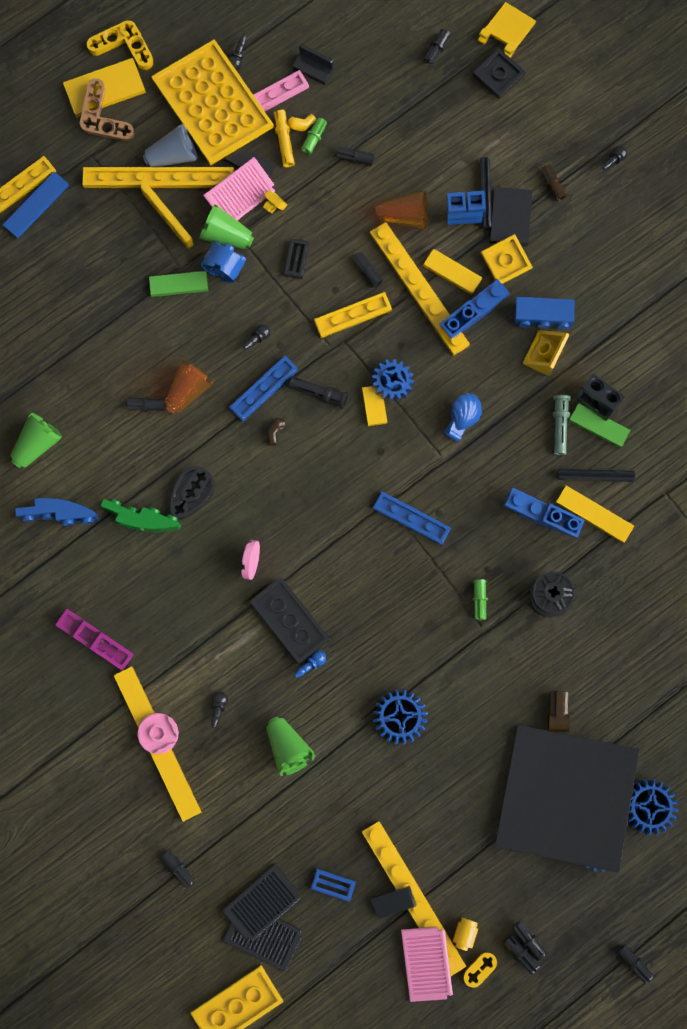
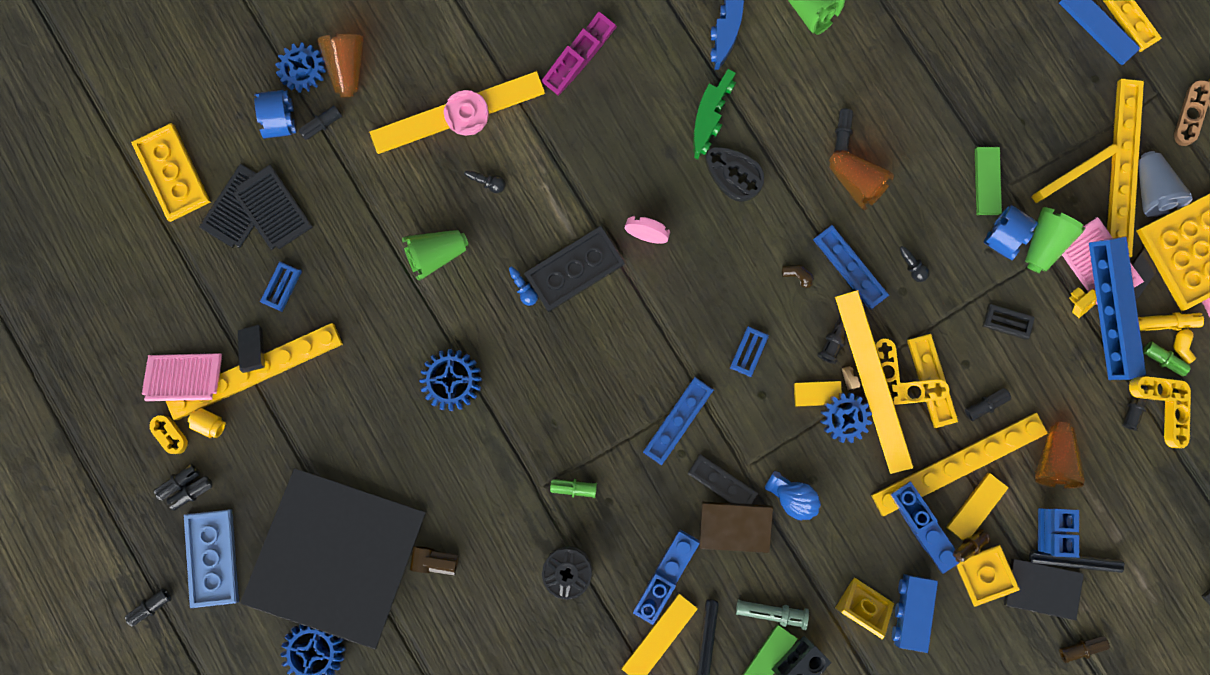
camera: 100 degrees right, 5 degrees up
none -> medium blue tile [184,509,239,608]
none -> blue brick [254,90,297,138]
none -> blue gear [276,43,326,93]
none -> clear orange cone [318,34,364,98]
none -> black tile [687,454,758,504]
none -> dark brown tile [699,501,773,553]
none -> blue tile [730,326,769,377]
none -> yellow tile [835,290,914,474]
none -> tan tile [841,366,861,390]
none -> yellow beam [876,339,949,405]
none -> dark brown axle [953,530,990,563]
none -> blue brick [1089,237,1146,380]
none -> yellow beam [1129,376,1191,448]

